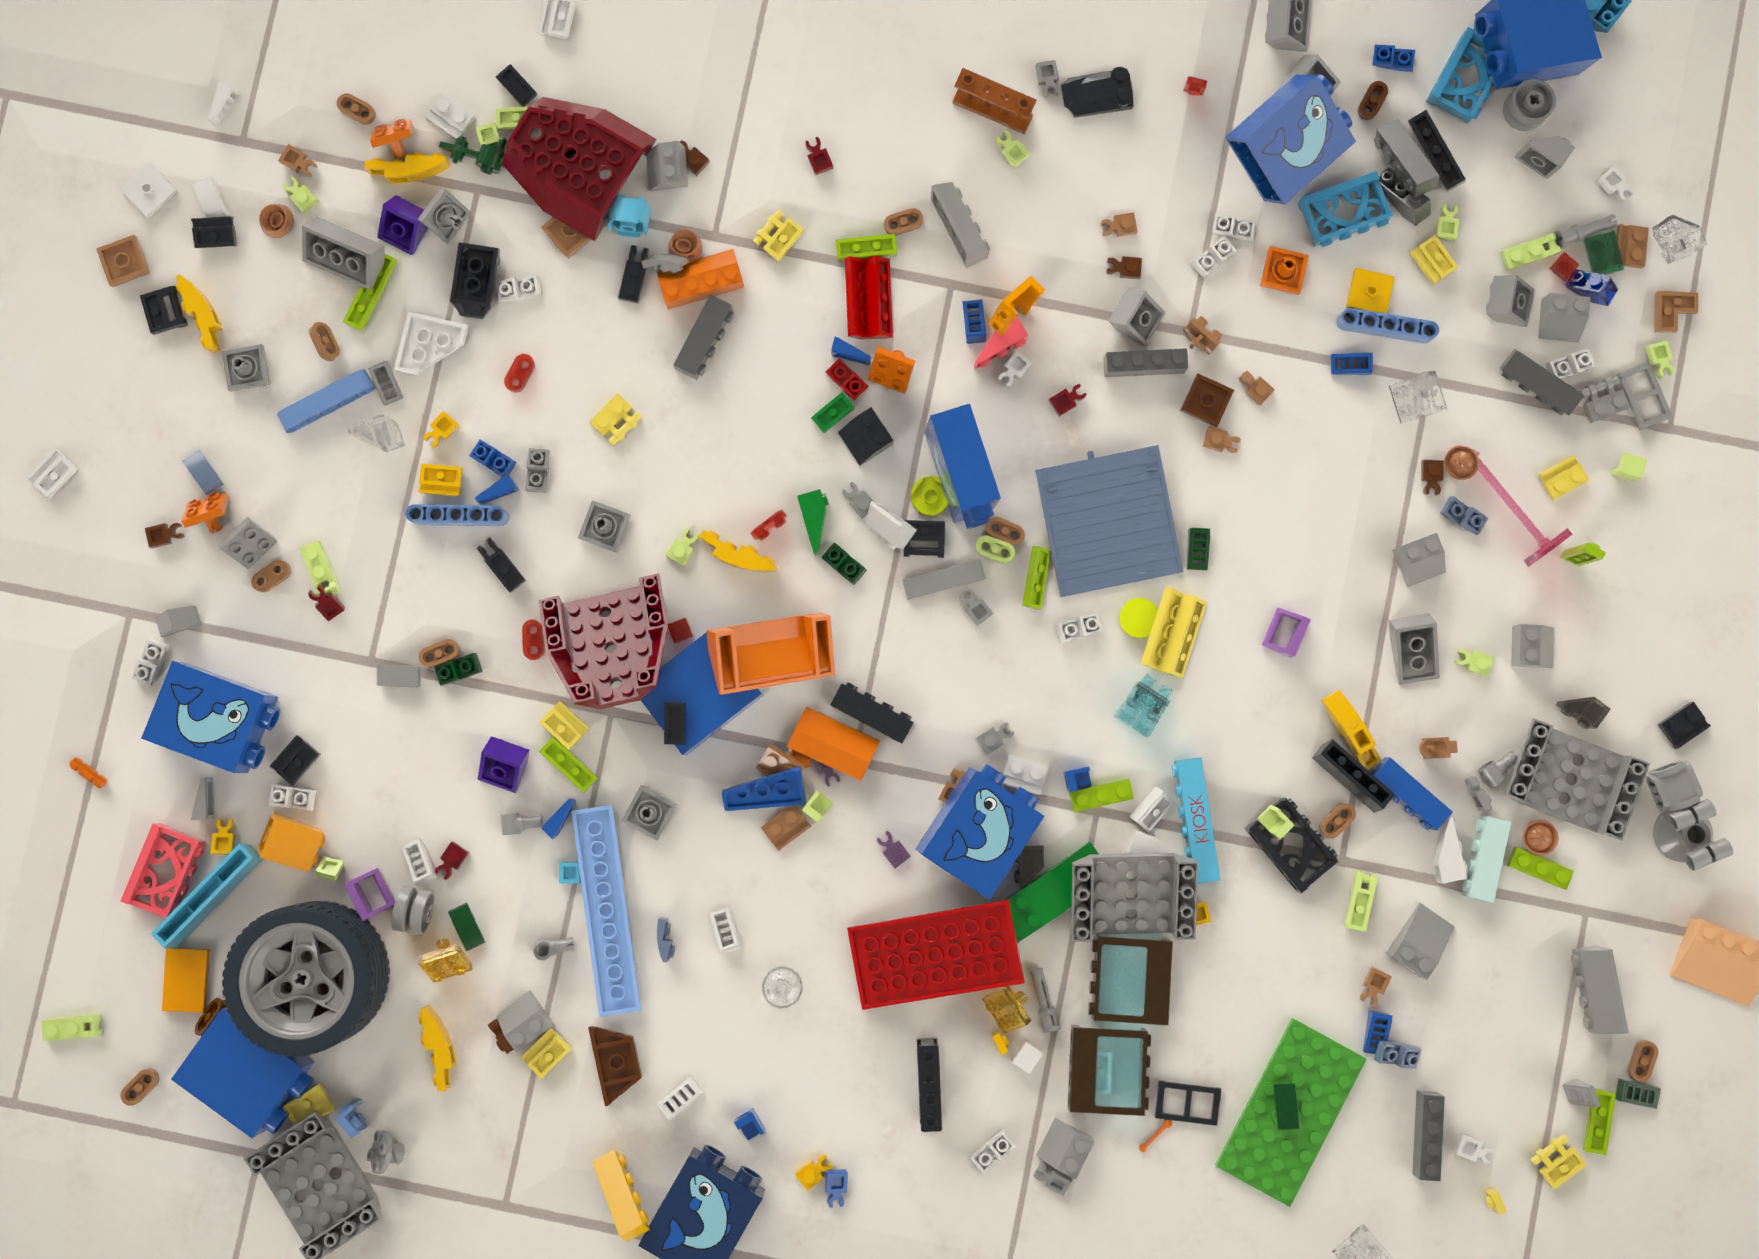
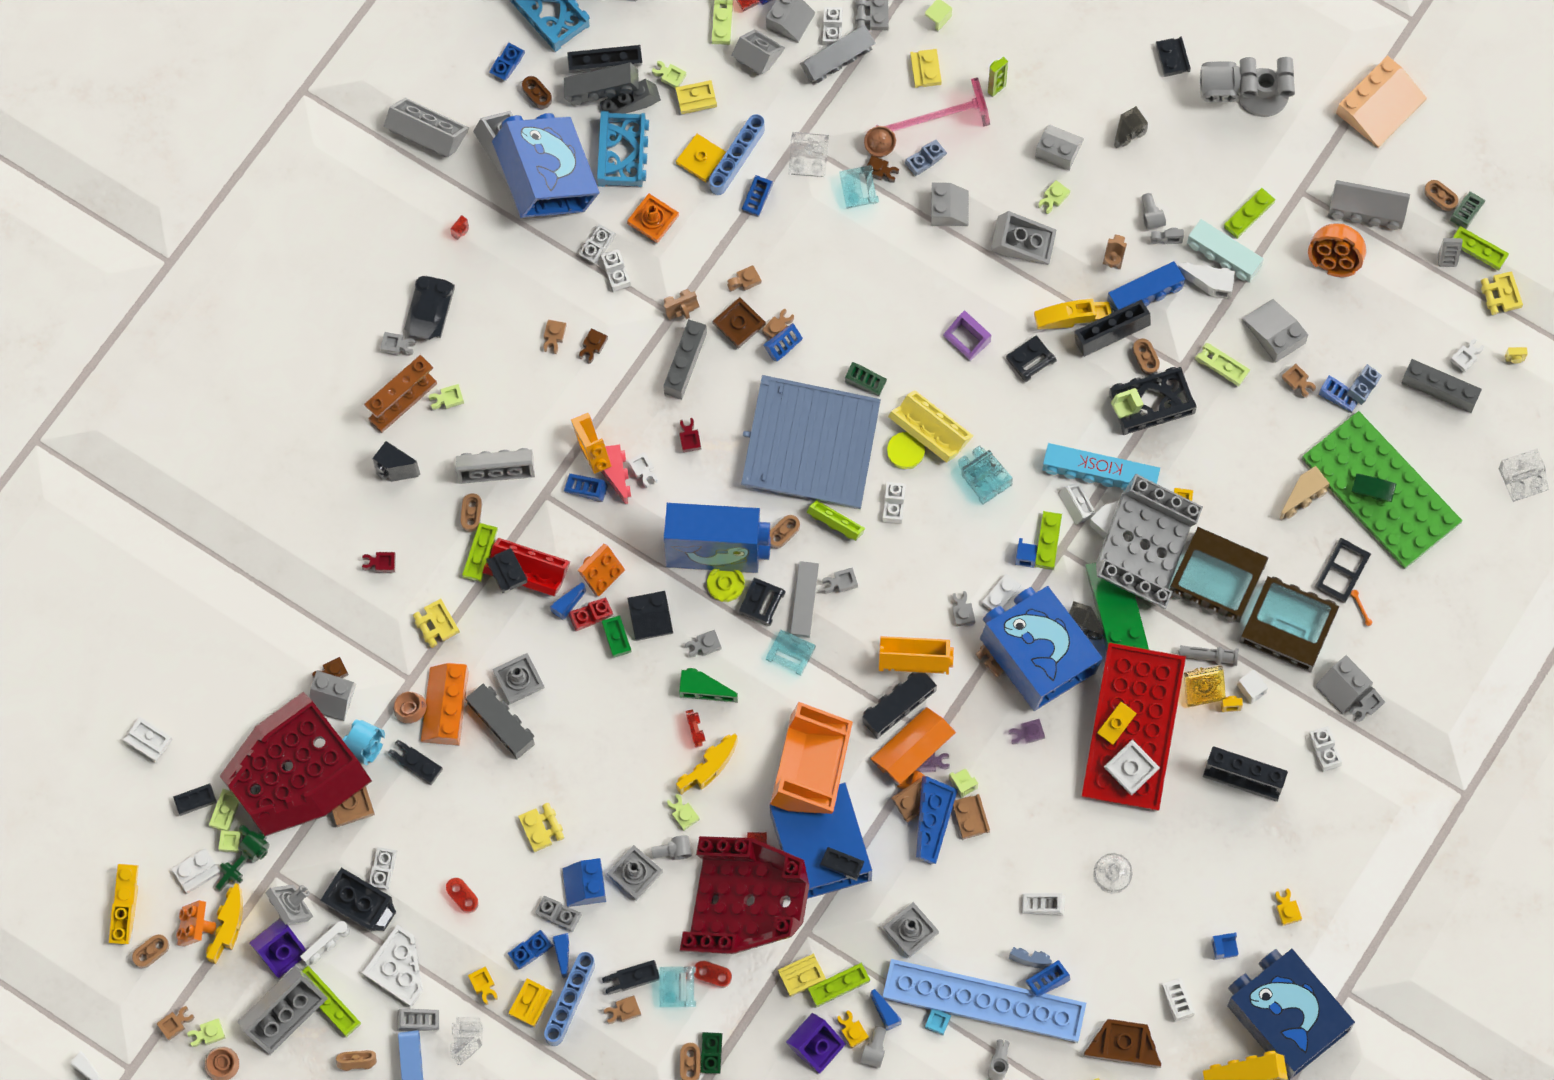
camera: 65 degrees left, 15 degrees down
light grey slope [641,254,689,273] -> none
dark green slope [821,542,867,585] -> none
plate [825,1169,848,1208] -> none
white slope [866,501,916,550] -> none
yellowish green plate [975,535,1015,564] -> none
light grey slope [1108,287,1165,346] -> none
light grey slope [1505,718,1650,841] -> none
nougat hat [1522,820,1559,856] -> none
none -> yellow slope [109,864,139,944]
none -> white plate [300,921,350,966]
none -> black slope [372,441,420,482]
none -> black plate [486,548,528,594]
none -> light grey plate [493,653,545,704]
none -> blue slope [562,858,606,907]
none -> medium nougat plate [604,995,641,1024]
none -> light grey pin [651,835,692,860]
none -> clear light blue plate [660,966,696,1007]
none -> blue slope [763,323,803,362]
none -> clear light blue plate [766,630,816,676]
none -> yellow plate [837,1010,869,1048]
none -> clear light blue plate [839,165,879,209]
none -> light orange door [879,636,954,675]
none -> black plate [1006,335,1057,382]
none -> blue slope [1026,960,1070,997]
none -> yellow plate [1097,702,1137,745]
none -> white plate [1104,740,1160,796]
none -> tan slope [1280,466,1330,520]
none -> orange cylinder [1308,223,1366,277]

